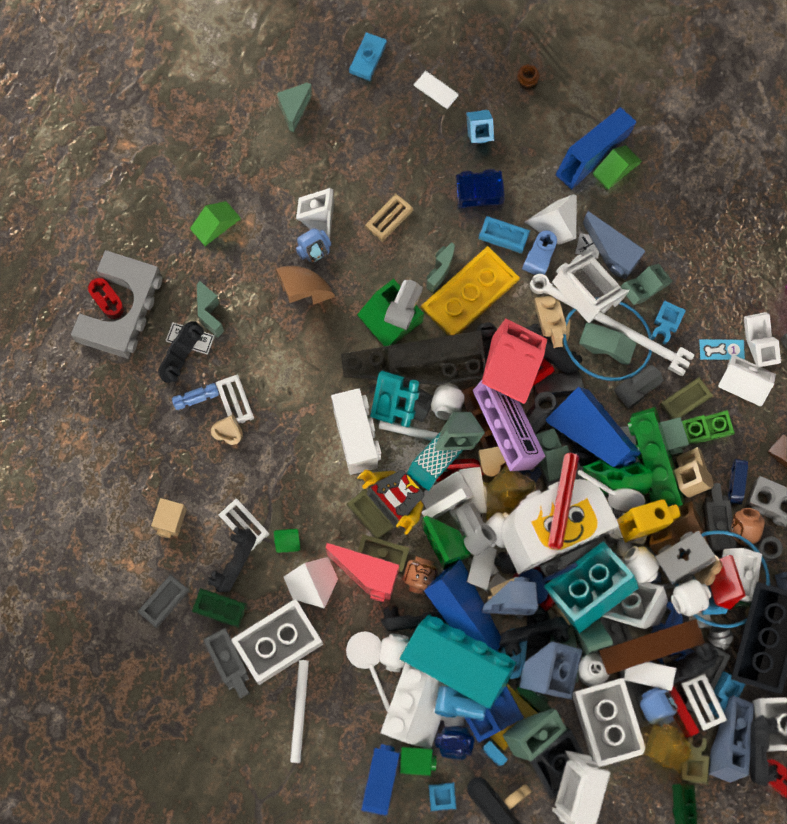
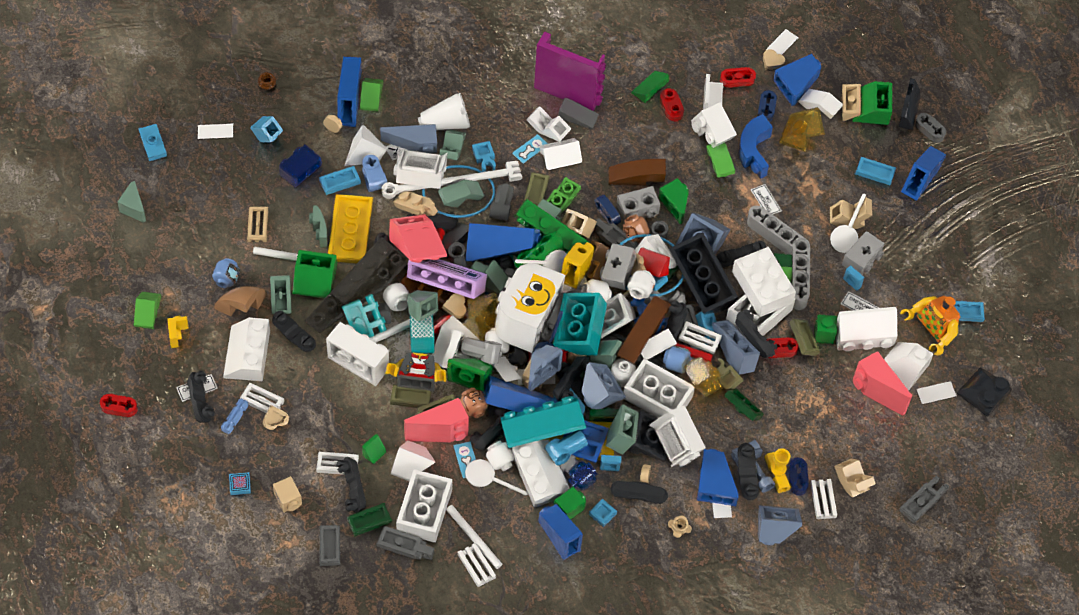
camera: 45 degrees left, 15 degrees down
light grey arch [71,250,163,359] -> none
sand green slope [197,281,224,338] -> none
white slope [296,188,334,240] -> none
light grey piece [384,280,423,330] -> none
axle [548,453,579,550] -> none
none -> yellow bracket [167,316,188,348]
none -> white slope [223,318,270,381]
none -> dark azure tile [229,472,251,495]
none -> white bar [253,247,298,261]
none -> sand green slope [270,275,291,314]
none -> black piece [272,311,316,352]
none -> tan tile [323,115,342,133]
none -> white cone [418,93,470,130]
none -> medium azure sticker [453,441,476,478]
none -> white tile [458,543,496,587]

